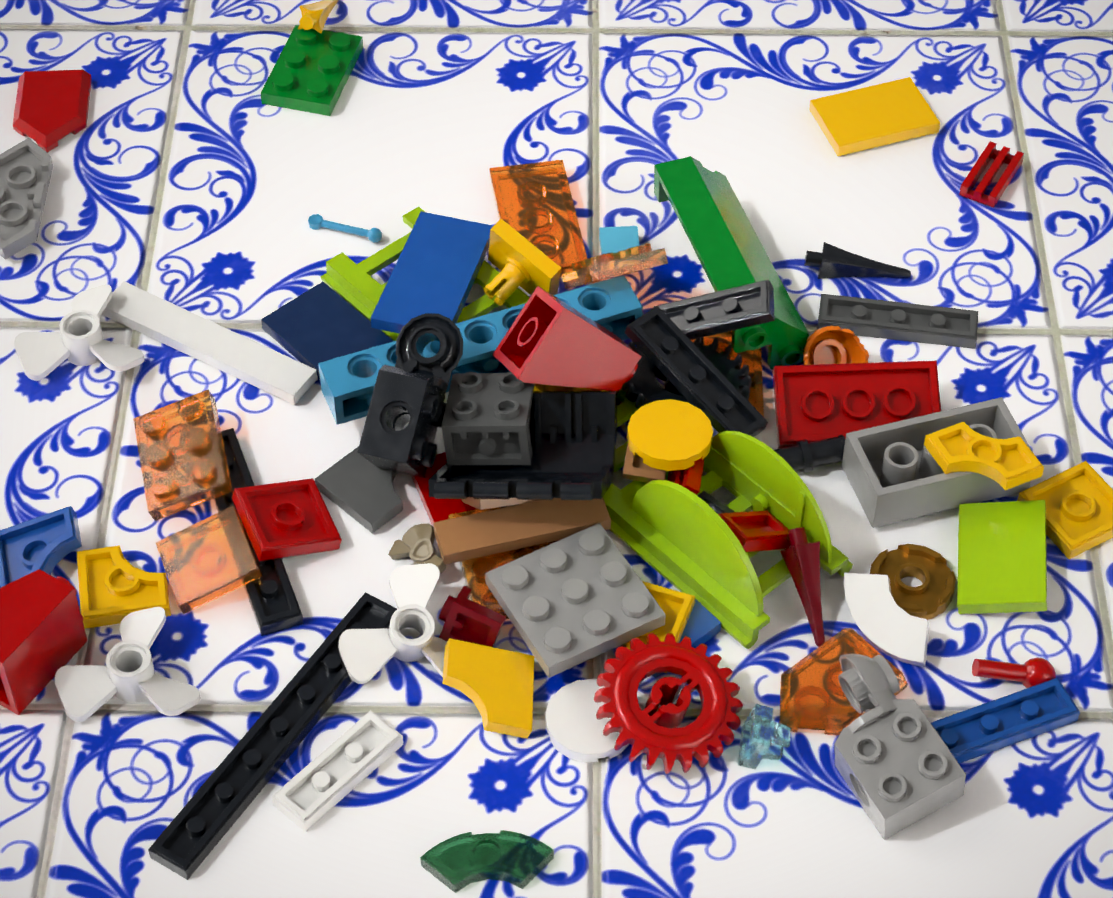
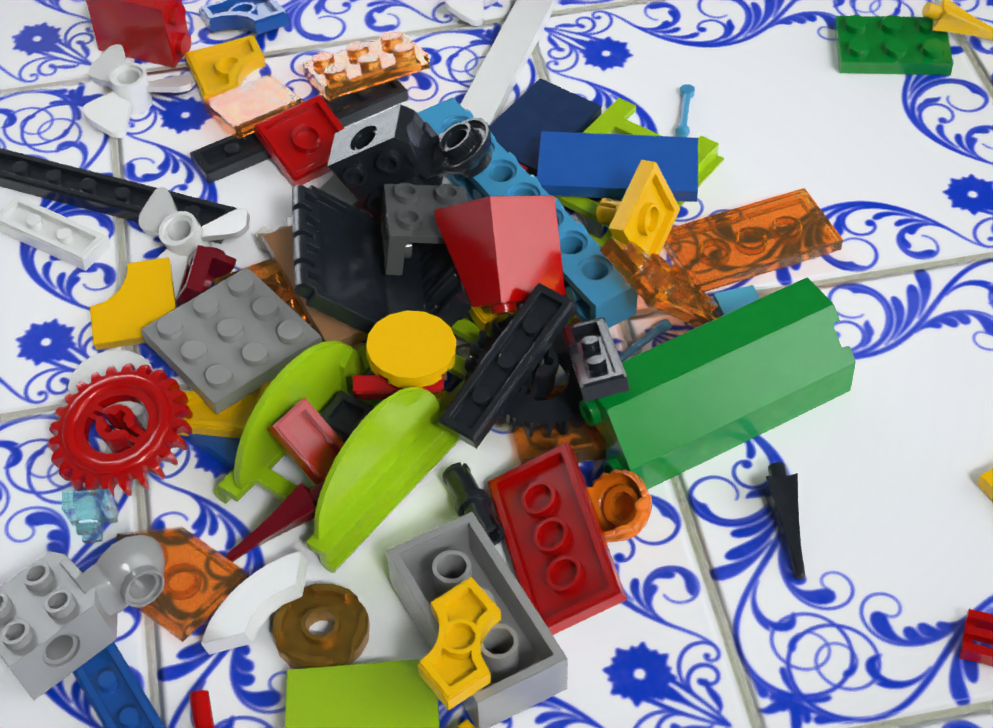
camera: 80 degrees right, 0 degrees up
dark grey tile [817,294,979,349] -> none

